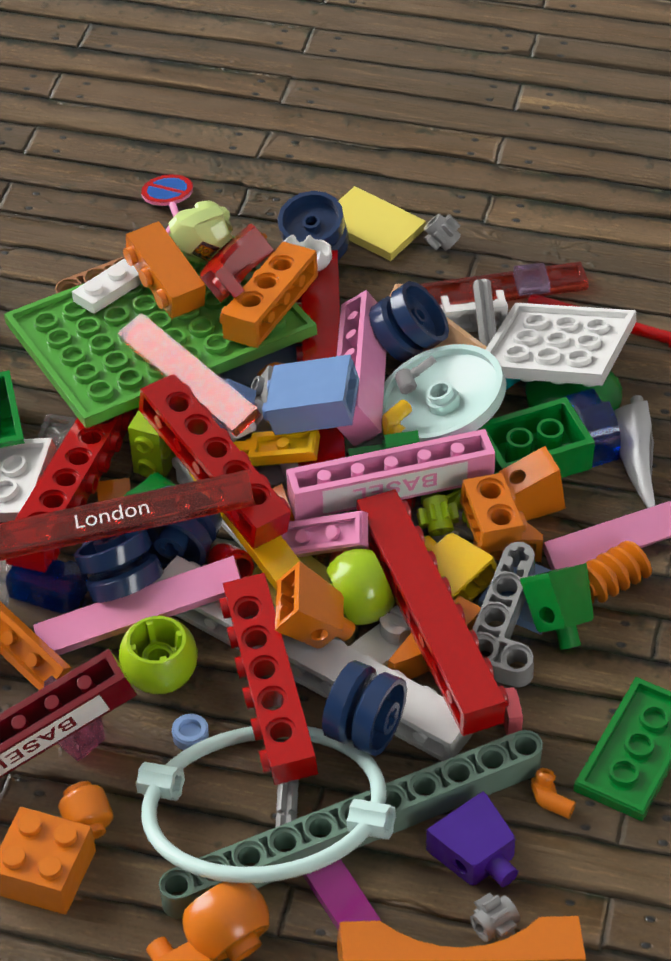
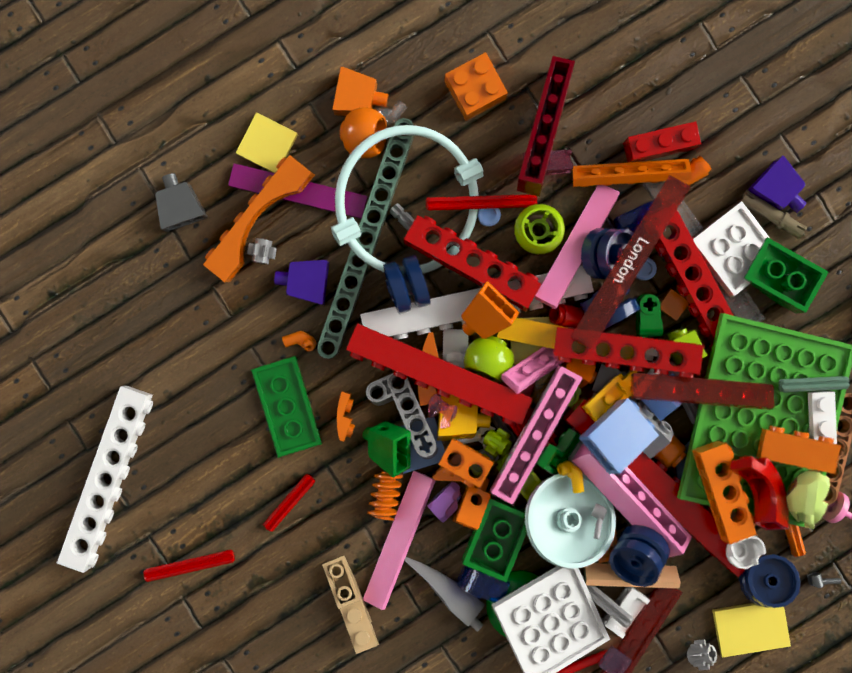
camera: 130 degrees right, 40 degrees up
orange head [58,781,114,840] -> none
coral tile [504,687,523,736] -> none
none -> orange slope [337,391,355,442]
none -> clear arm [375,100,407,124]
none -> red axle [425,194,537,210]
none -> medium lavender rock [427,481,462,522]
none -> clear pink piece [428,394,458,429]
none -> sand green axle [778,376,849,392]
none -> dark grey hand [807,572,841,588]

